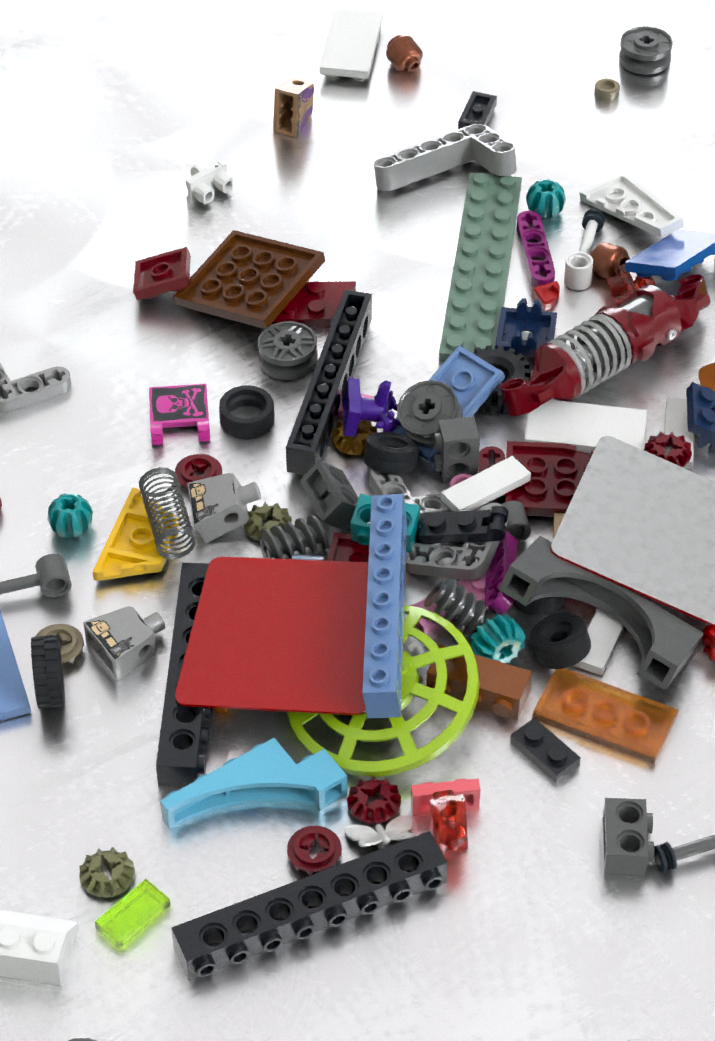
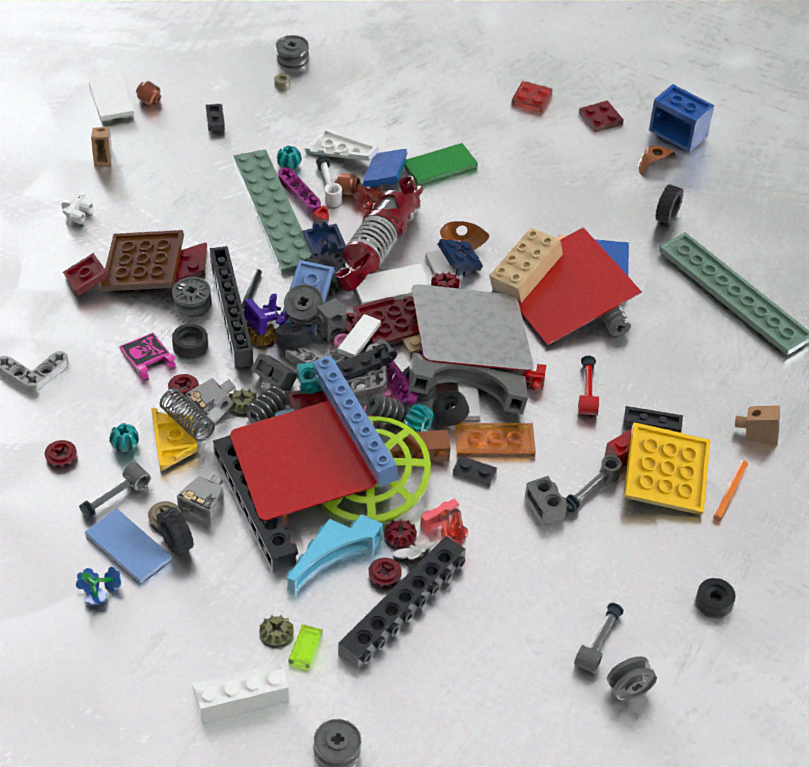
camera: 30 degrees left, 0 degrees up
light grey beam [373,124,517,191] -> none
none -> black piece [242,269,262,309]

